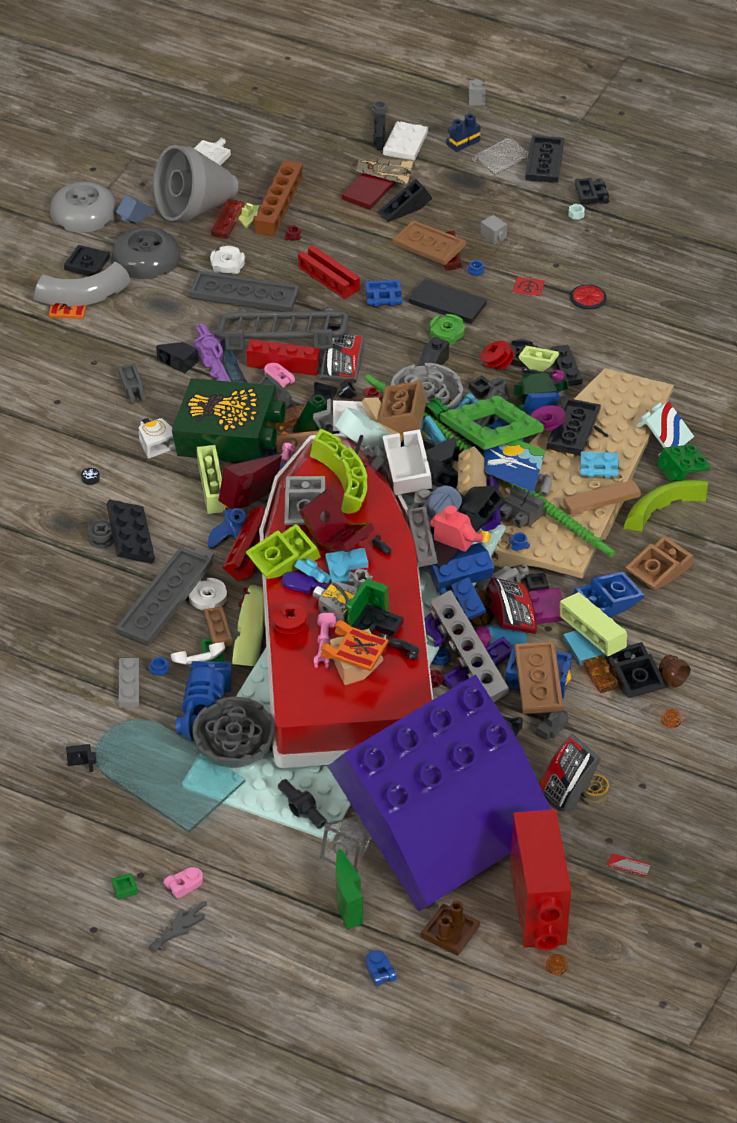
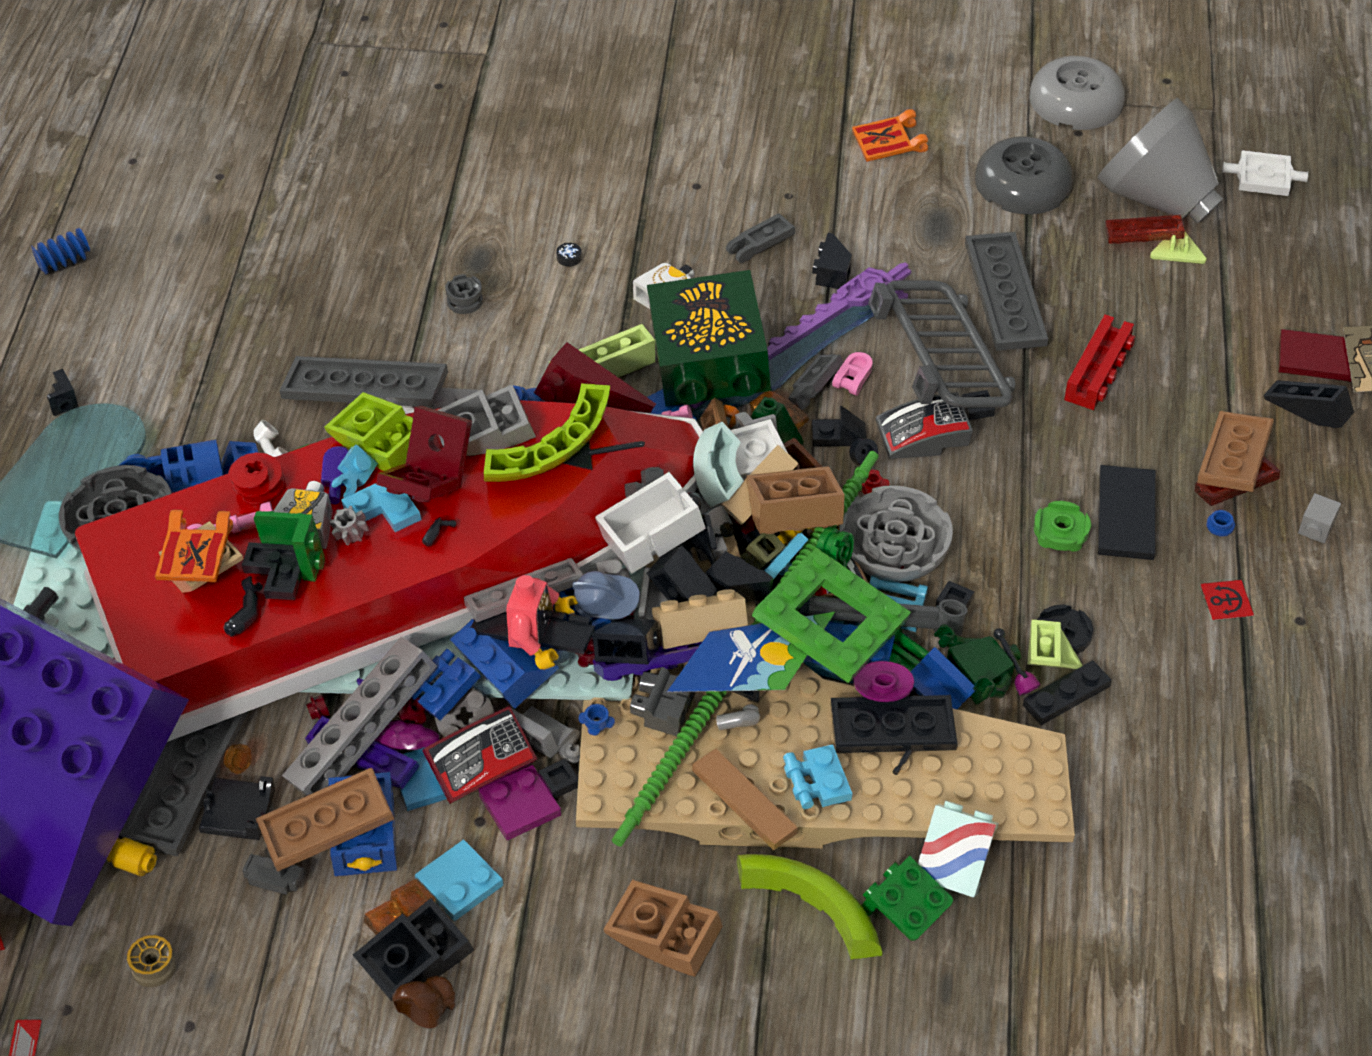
camera: 70 degrees right, 5 degrees up
light grey brick [34,262,130,306] -> none
black plate [64,245,110,276] -> none
black plate [106,499,155,564] -> none
sand blue slope [116,194,155,223] -> none
light grey plate [119,658,140,708] -> none
blue plate [149,657,169,675] -> none
white plate [210,246,245,274] -> none
red brick [246,339,320,376] -> none
dark orange brick [252,160,303,236] -> none
dark red plate [284,225,301,241] -> none
blue plate [365,280,402,307] -> none
black slope [417,336,449,366] -> none
red piece [480,341,514,370] -> none
slope [538,734,601,812] -> none
yellowish green brick [560,592,627,656] -> none
red wheel [570,284,607,309] -> none
blue slope [573,571,644,618] -> none
clear orange plate [661,709,682,728] -> none

